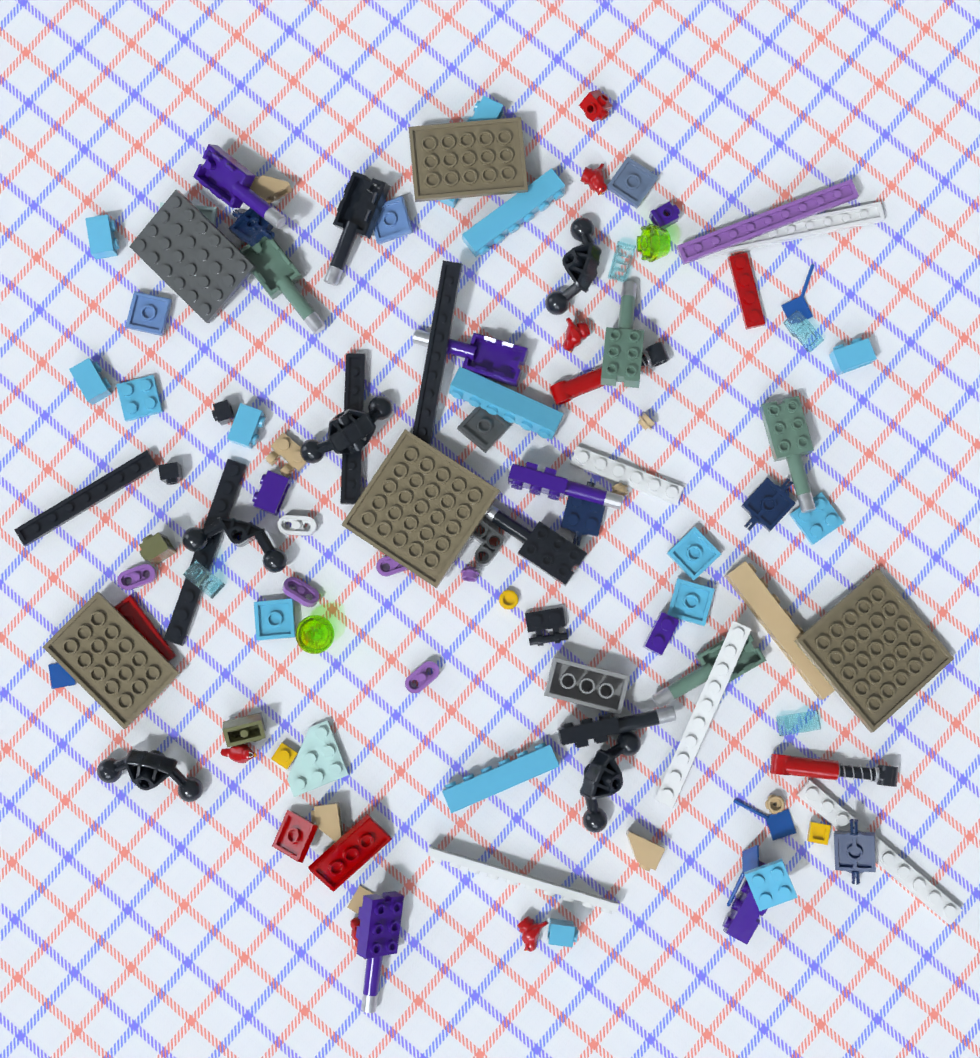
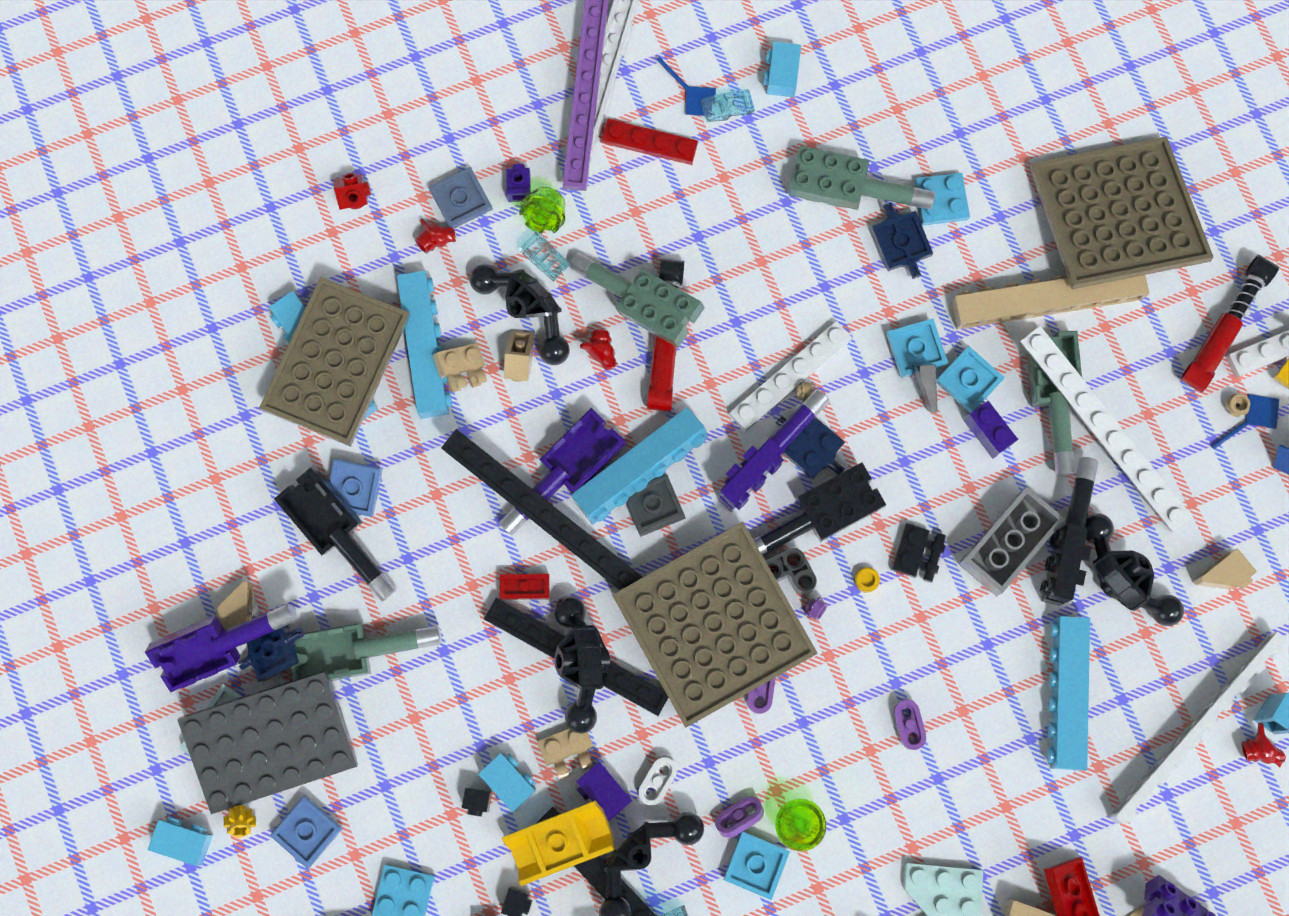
camera: 65 degrees left, 5 degrees down
tan plate [638,413,655,430] -> none
clear light blue slope [776,710,821,736] -> none
none -> yellow gear [223,805,256,838]
none -> tan plate [432,343,487,393]
none -> red plate [499,574,550,600]
none -> yellow piece [502,801,615,886]
none -> tan slope [504,330,535,382]
none -> slope [912,362,938,413]

